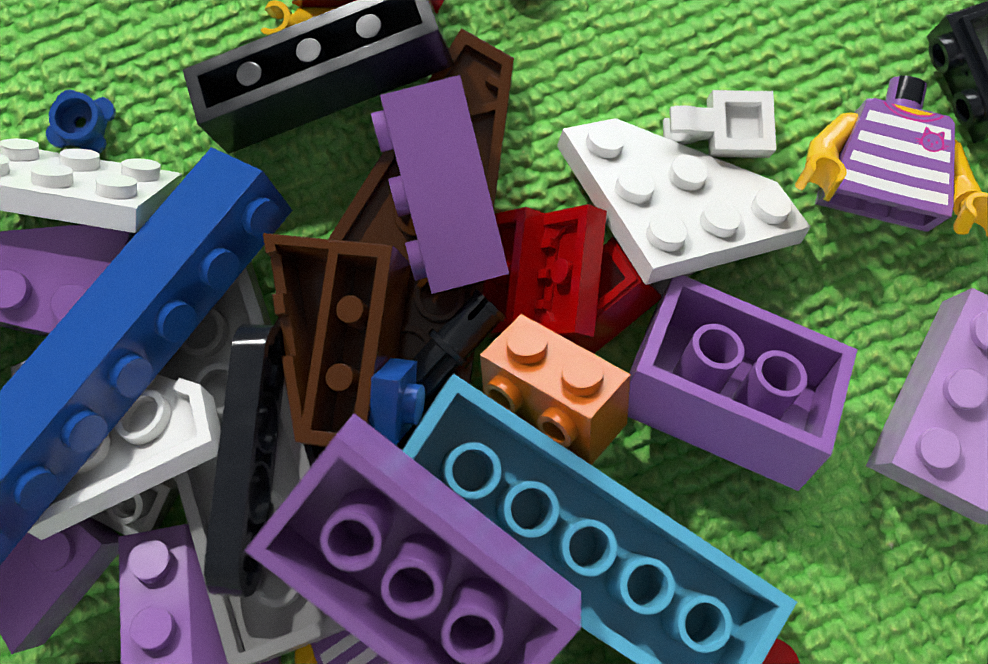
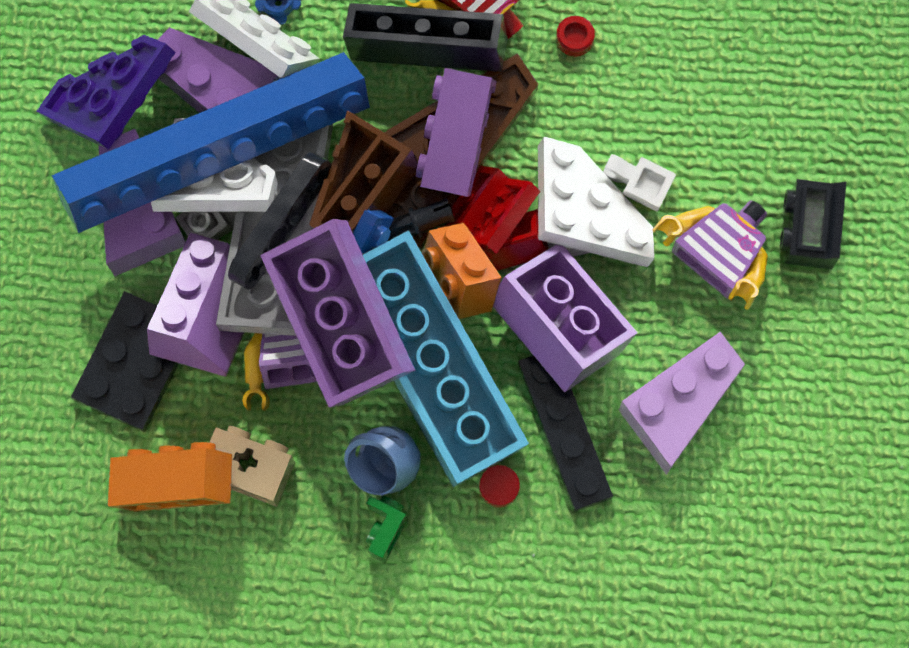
camera: 30 degrees right, 5 degrees down
none -> black plate [518,355,613,512]

